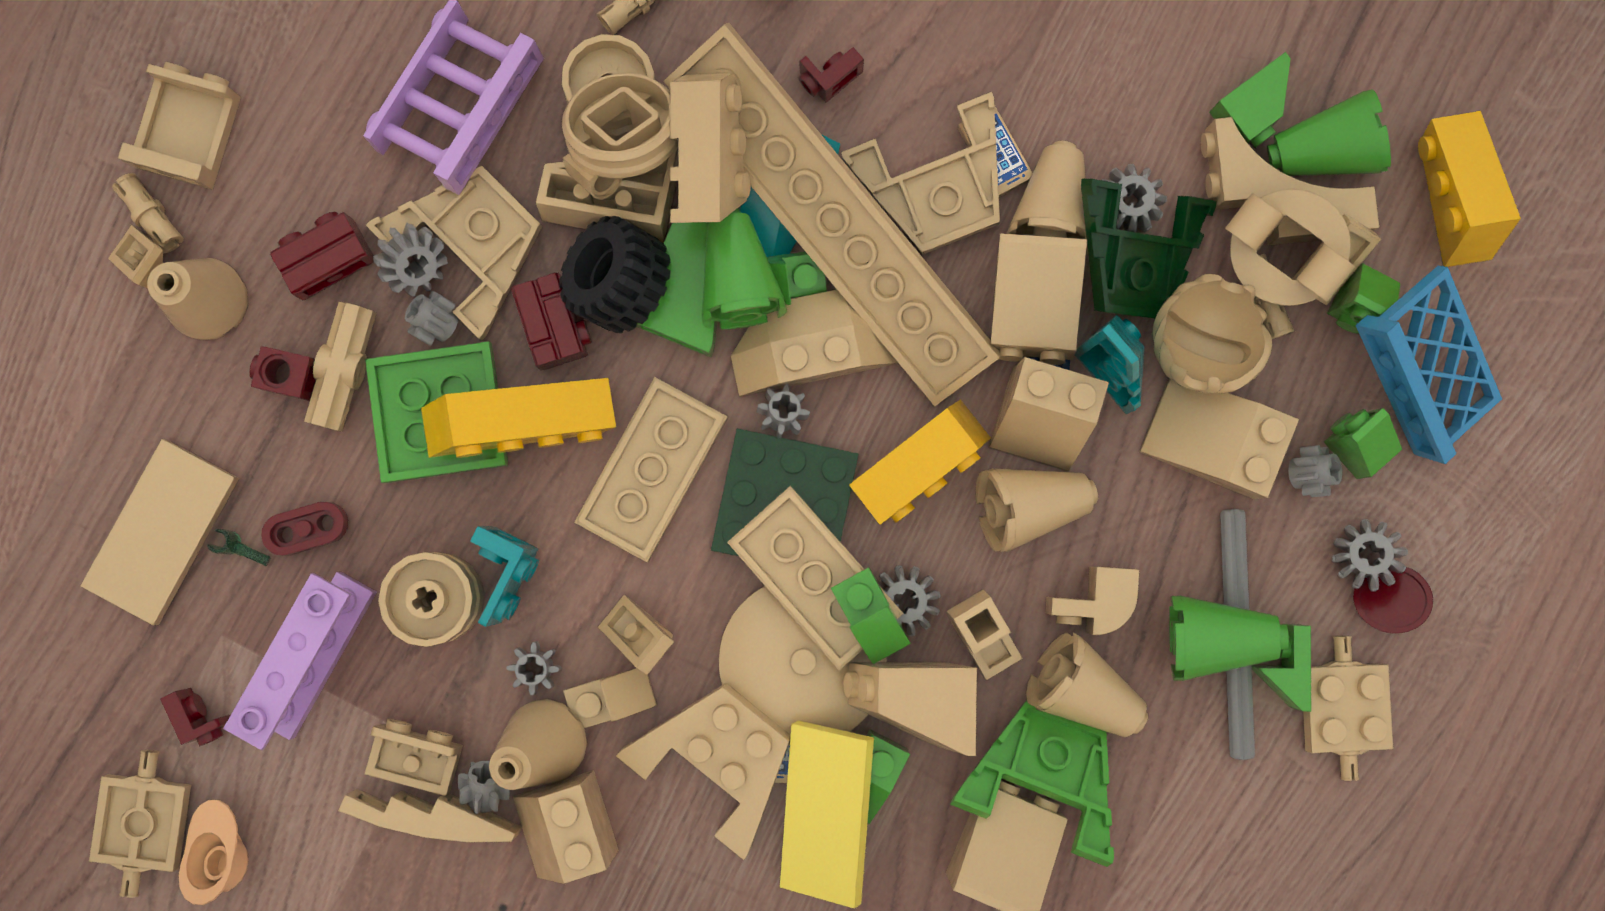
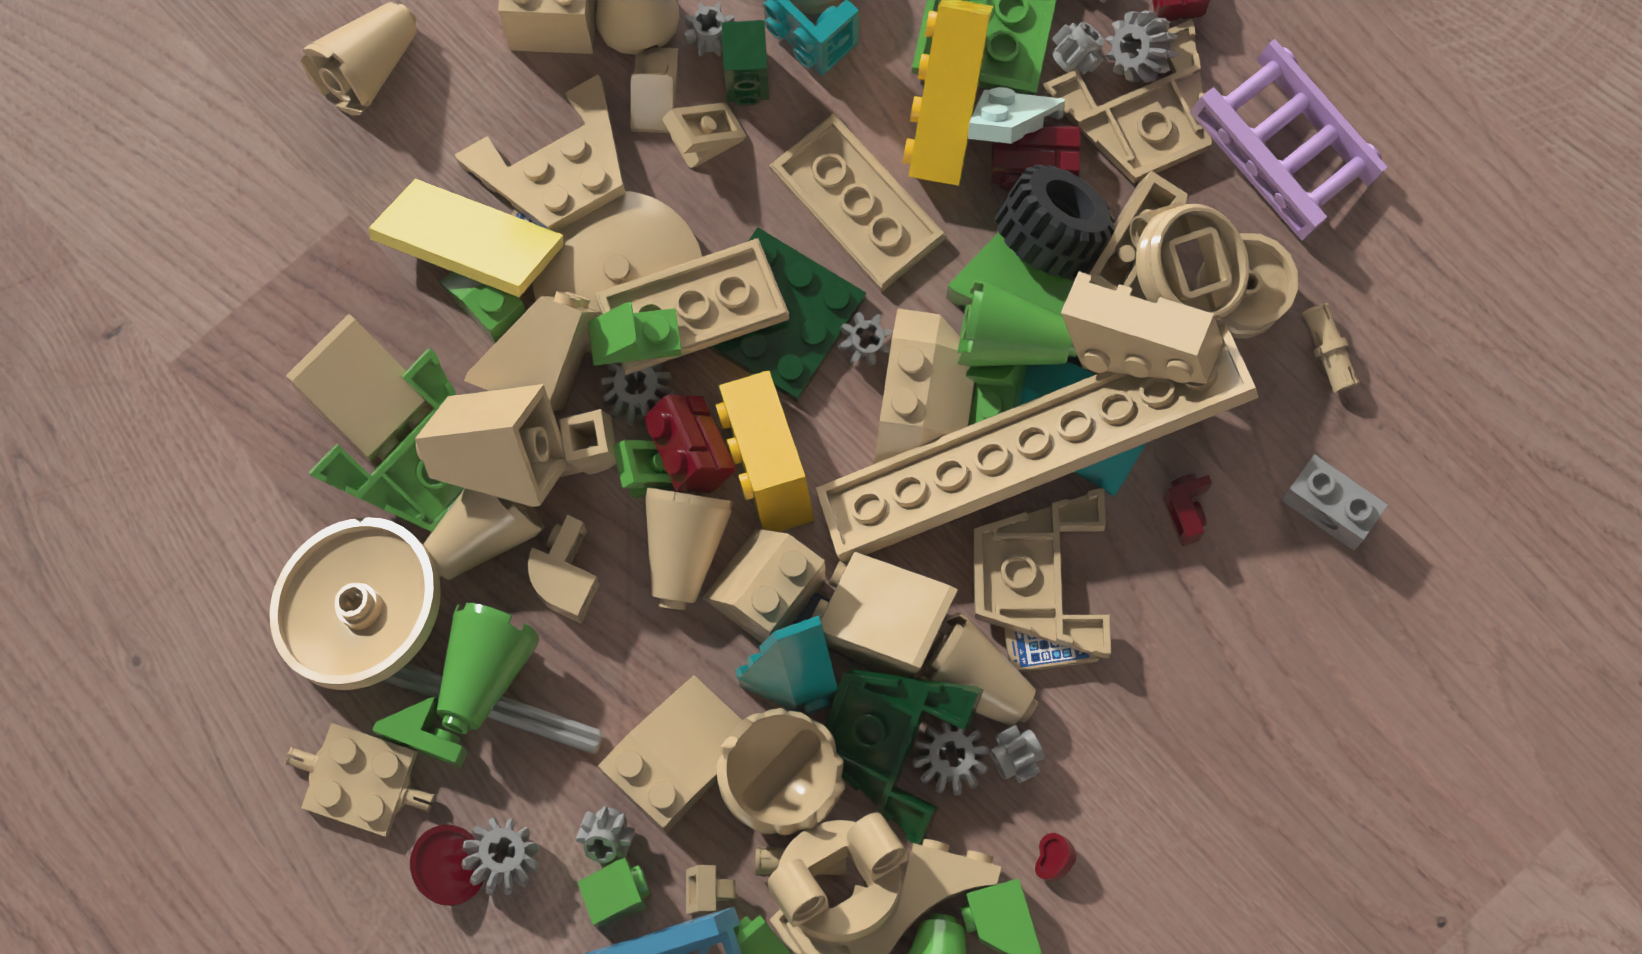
camera: 110 degrees right, 10 degrees down
none -> tan dish [270,518,441,690]
none -> tan slope [415,384,569,507]
none -> bright green slope [613,440,675,498]
none -> dark red brick [644,394,736,493]
none -> tan tile [686,865,735,915]
none -> dark green brick [721,20,769,106]
none -> light aqua wing [968,87,1065,144]
none -> light grey gear [989,725,1045,784]
none -> dark red piece [1035,833,1076,882]

